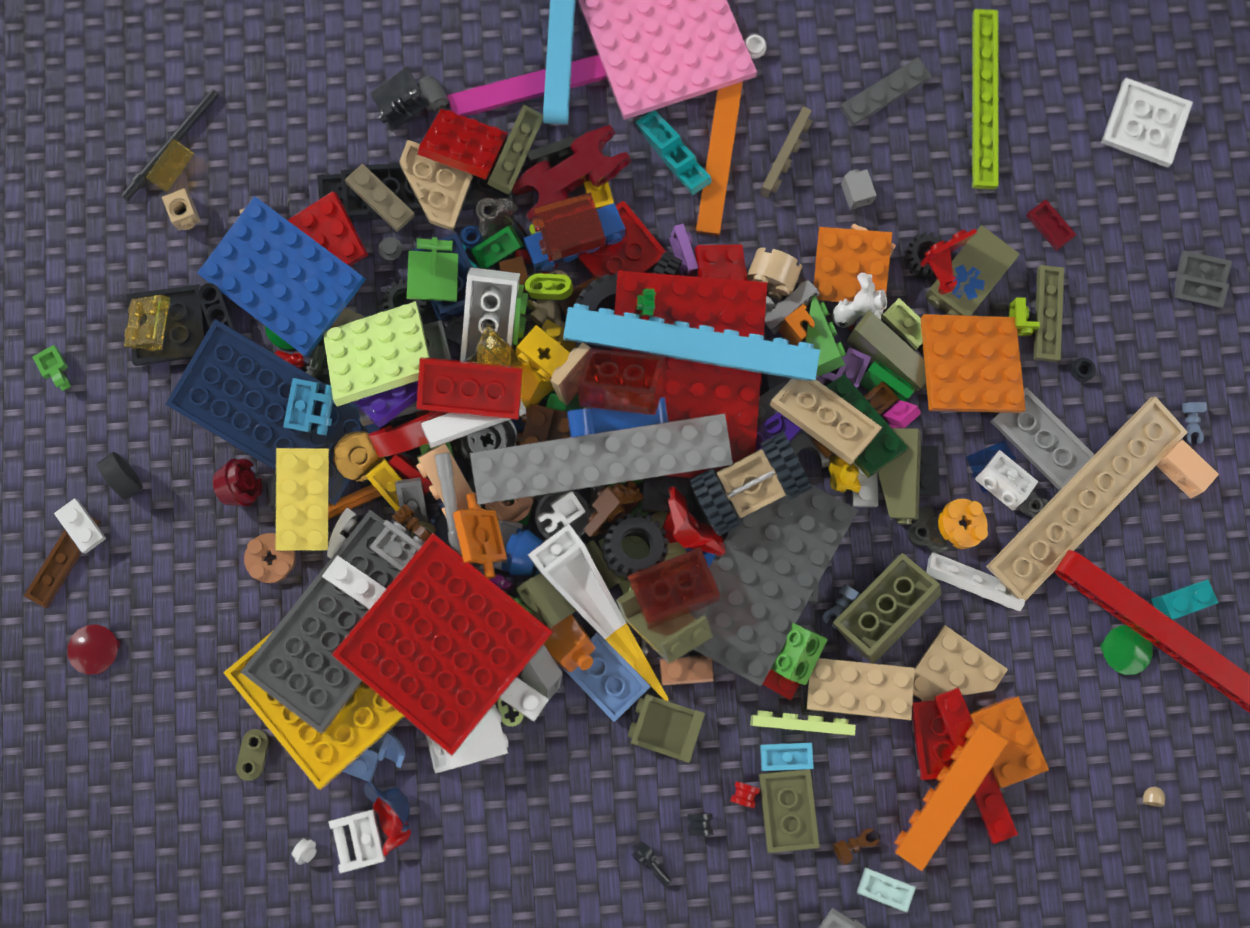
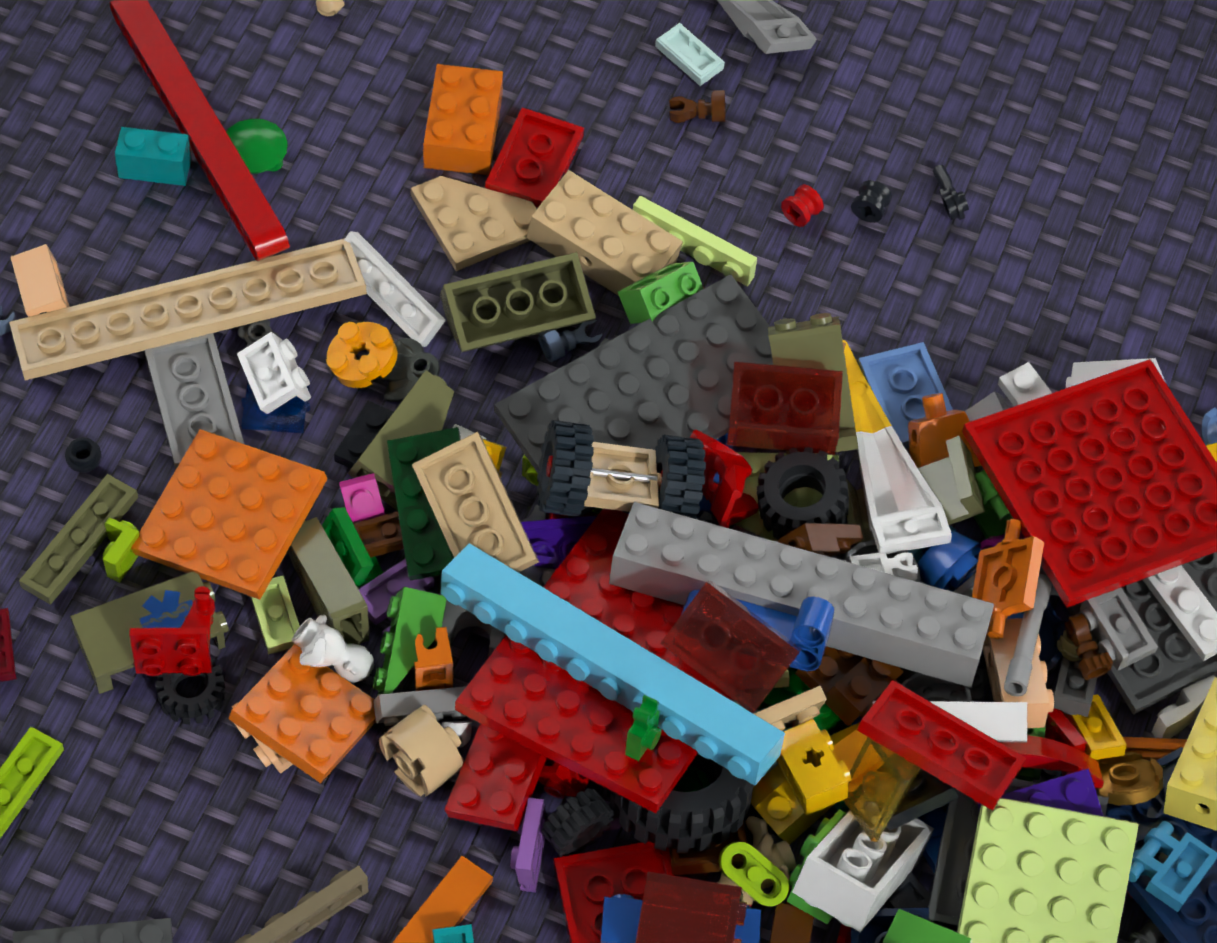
camera: 155 degrees left, 20 degrees down
olive panel [627,694,705,763] -> none
olive plate [759,769,820,853] -> none
medium azure plate [760,743,813,771] -> none
light grey brick [841,169,876,210] -> none
orange brick [894,720,1008,871] -> none
red plate [933,687,1018,844] -> none

